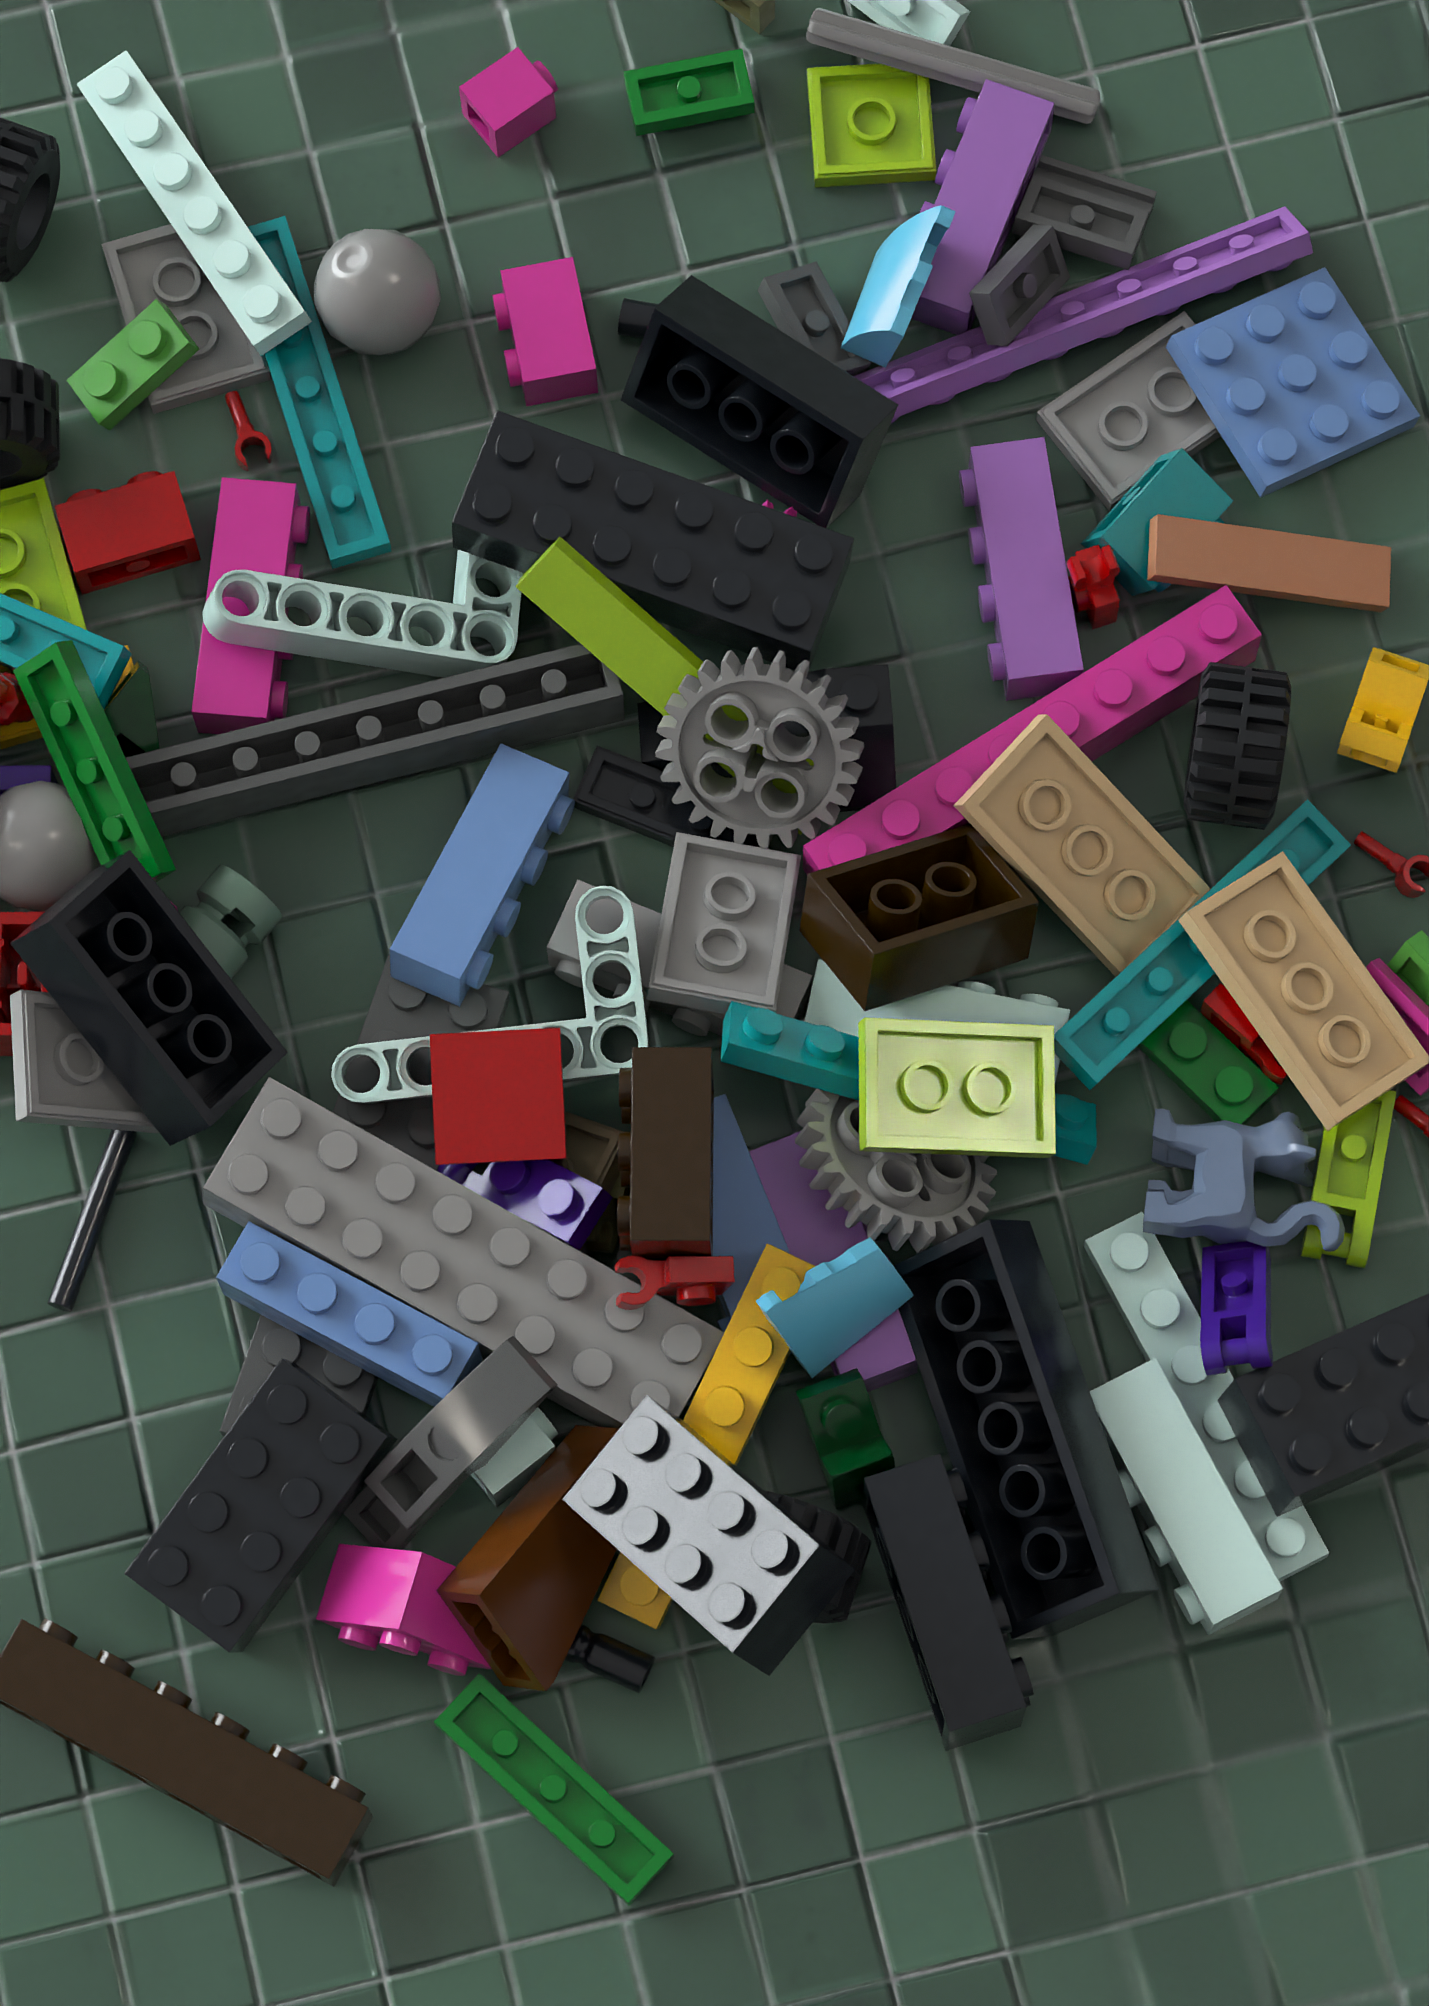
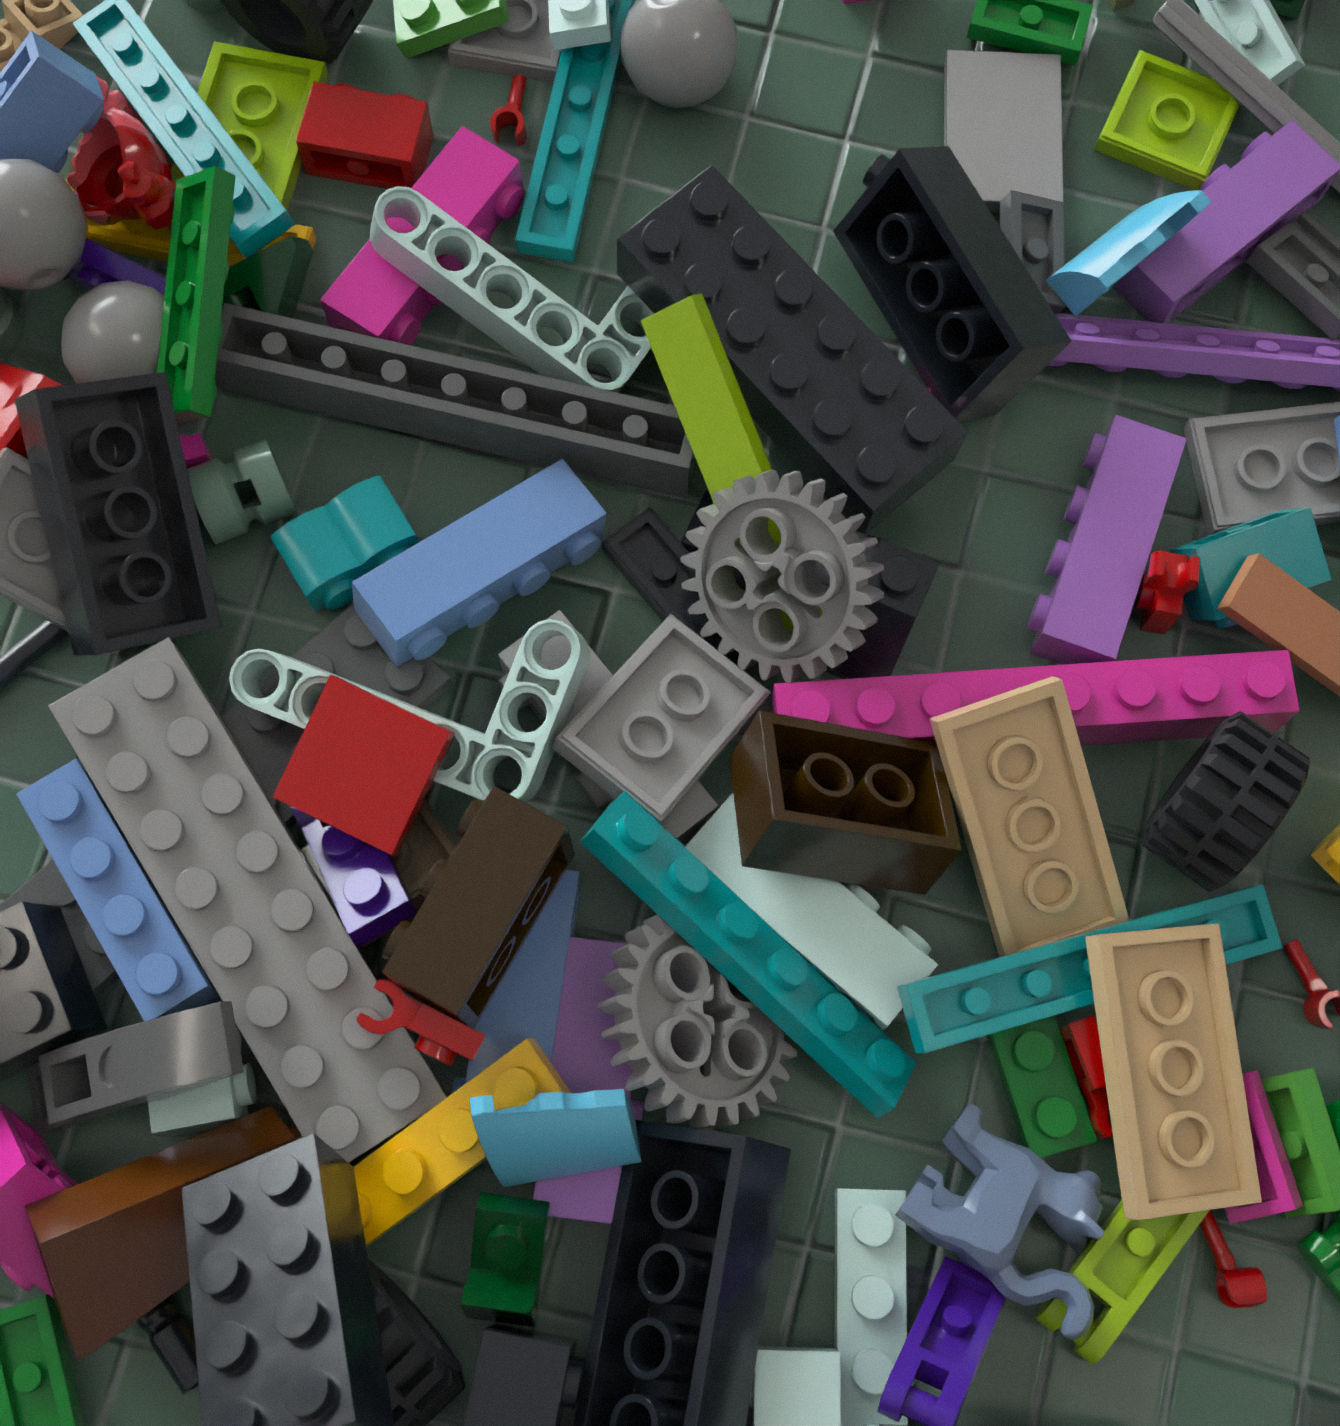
camera: 25 degrees right, 0 degrees up
dark pink brick [492,257,598,406] -> none
lime plate [858,1017,1056,1158] -> none
dark grey plate [969,225,1070,346] -> none
none -> teal brick [270,475,419,611]
none -> light grey tile [944,50,1063,213]

